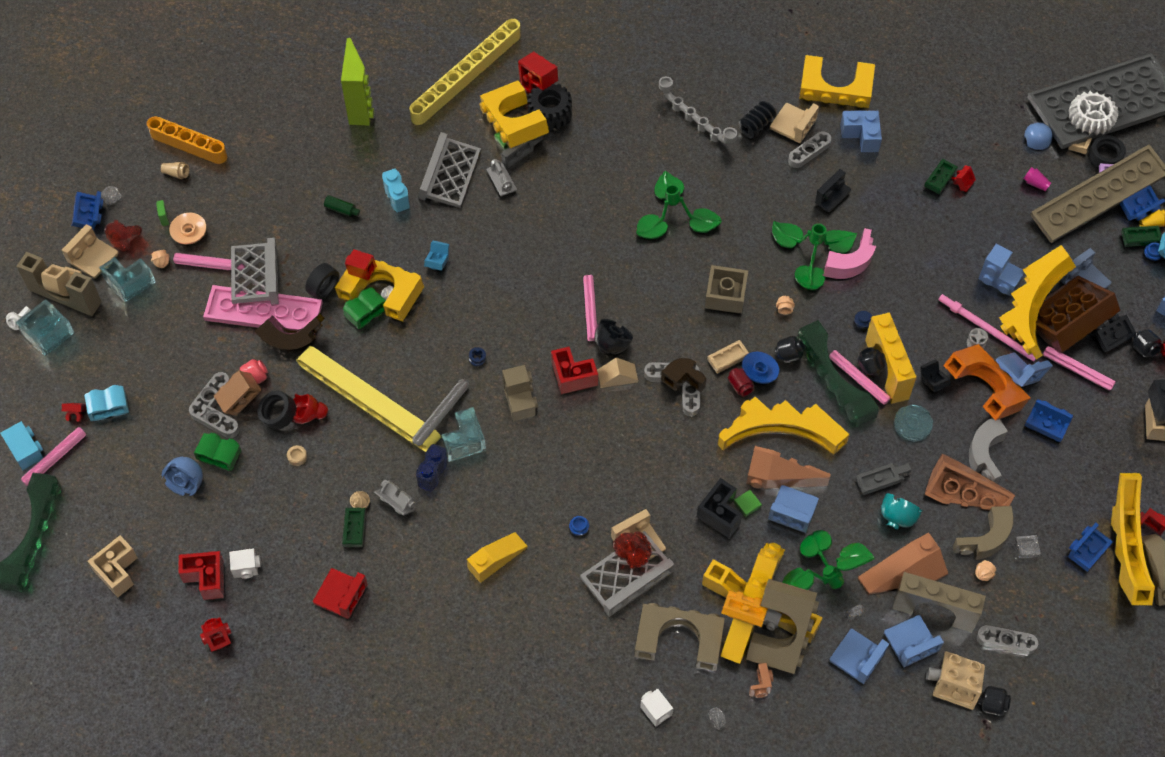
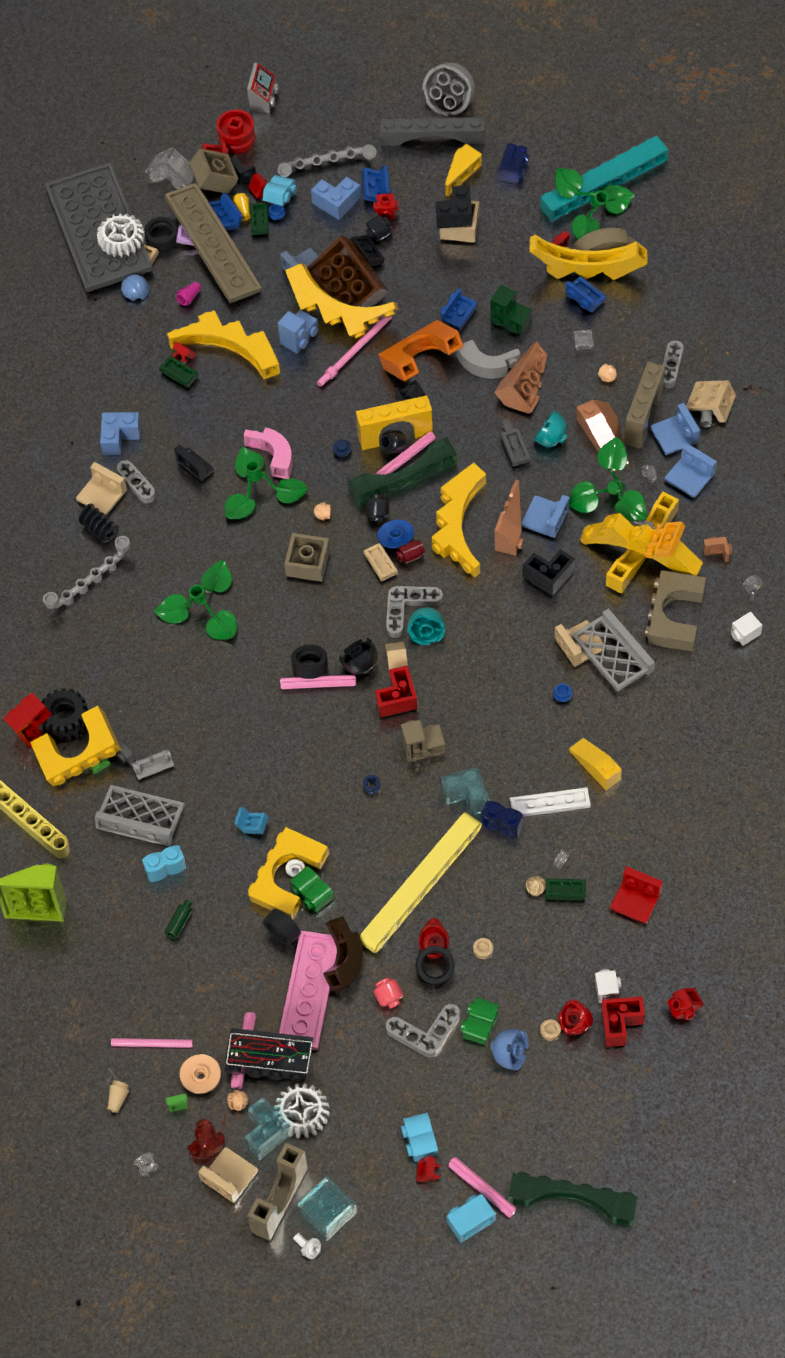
camera: 85 degrees left, 0 degrees up
tan brick [41,264,82,296] -> none
blue bracket [71,191,103,230] -> none
tan brick [88,535,138,598] -> none
light orange beam [147,116,228,164] -> none
medium nougat brick [214,371,261,416] -> none
light grey fence [231,238,279,305] -> none
red brick [345,249,377,280] -> none
light grey hinge [374,479,416,516] -> none
light grey axle [412,379,469,446] -> none
clear red hair [613,531,652,569] -> none
dark brown brick [661,358,707,393] -> none
bright green tile [734,490,762,517] -> none
dark tan arch [746,579,819,674] -> none
yellow arch [799,55,875,108] -> none
clear light blue tile [894,404,933,442] -> none
dark tan arch [953,506,1013,560] -> none
light grey wheel [966,328,988,349] -> none
black head [978,686,1011,716] -> none
medium blue bracket [996,352,1053,387] -> none
bright pink axle [1043,346,1115,391] -> none
none -> bright pink bar [111,1038,193,1048]
none -> yellow arch [167,310,280,380]
none -> black slope [224,1028,313,1082]
none -> white gear [274,1083,330,1139]
none -> black tyre [291,644,328,679]
none -> teal cylinder [407,607,445,645]
none -> dark green brick [490,285,532,335]
none -> white tile [510,787,591,818]
none -> tan tile [540,1019,561,1041]
none -> clear tile [552,850,569,870]
none -> red hair [558,1000,593,1035]

